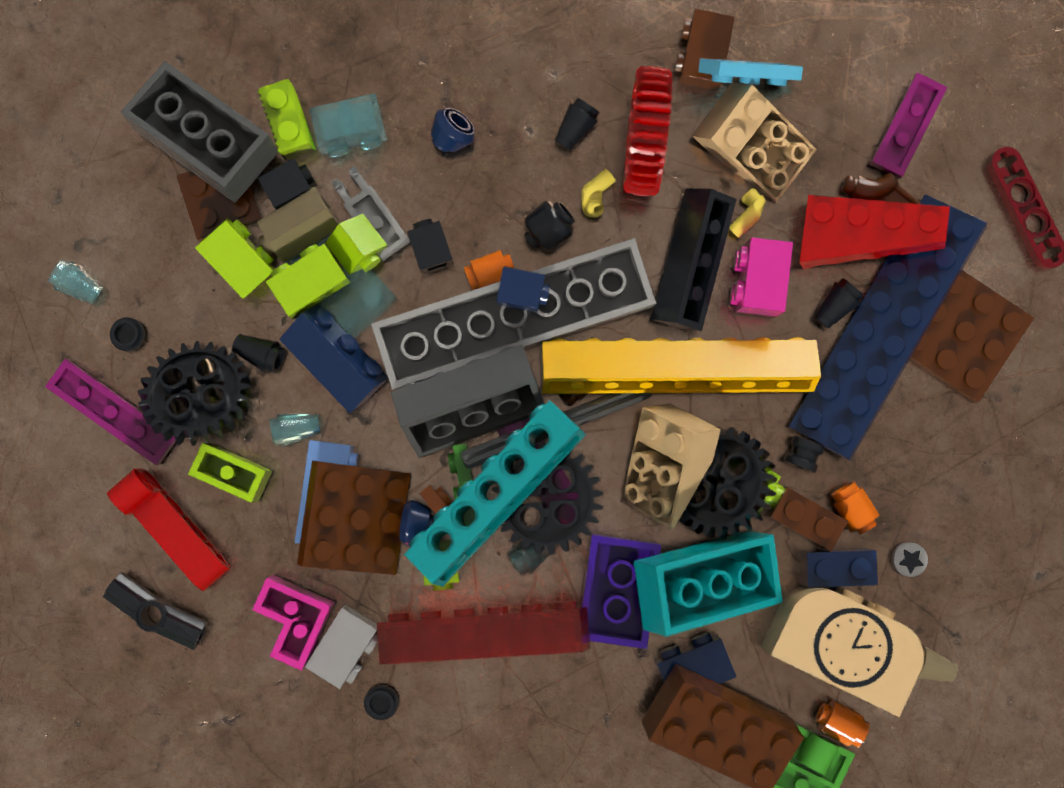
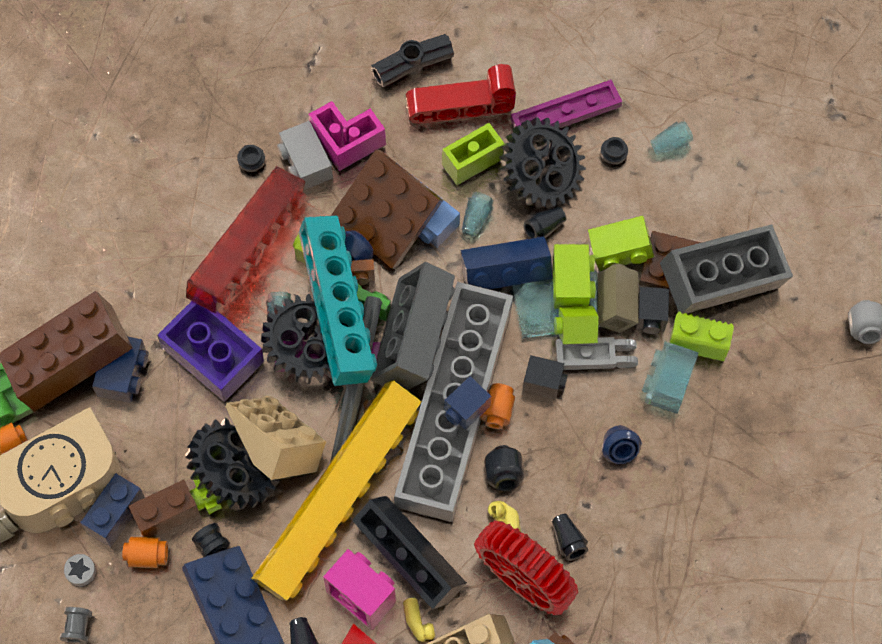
camera: 125 degrees right, 20 degrees down
teal brick [634,530,783,637] -> none
none -> dark grey bush [60,607,92,644]

